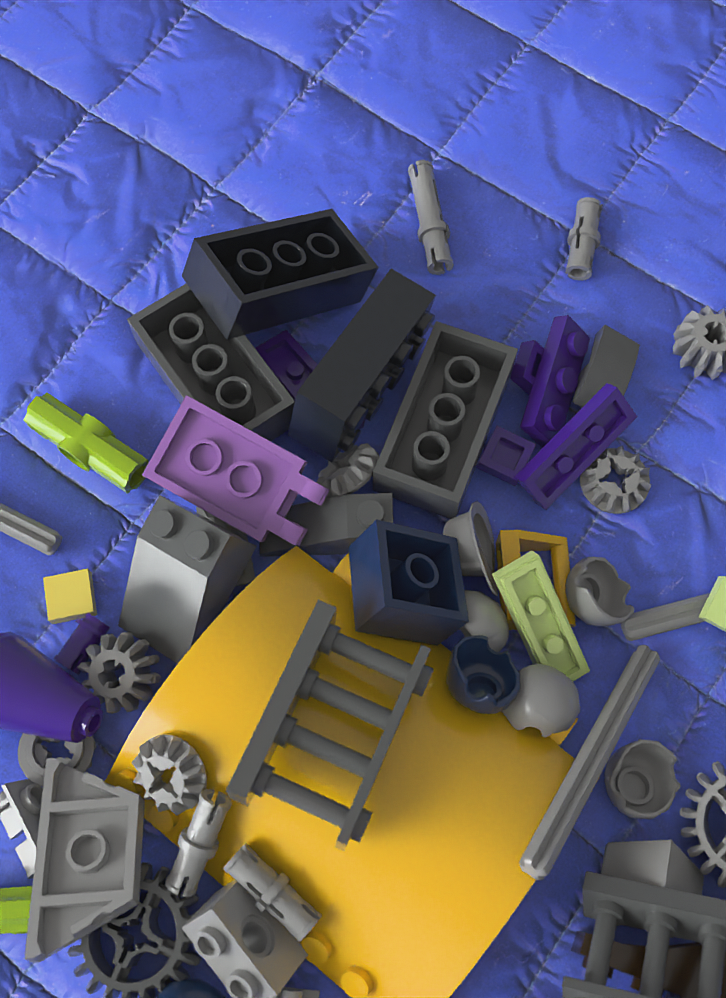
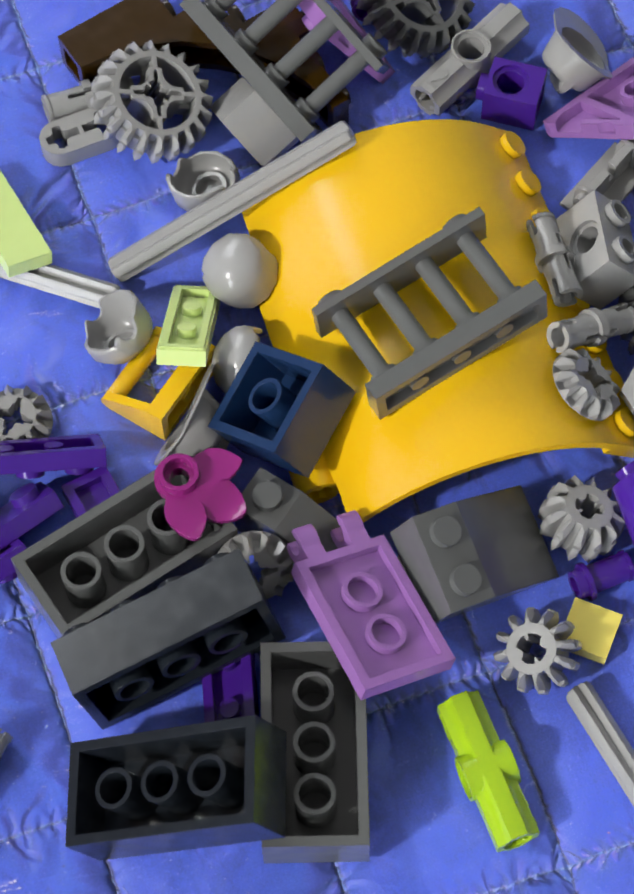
camera: 145 degrees left, 5 degrees down
dark blue hair [445,635,520,714] -> none
none -> magenta plate [154,448,247,541]
none -> light grey gear [493,607,582,695]

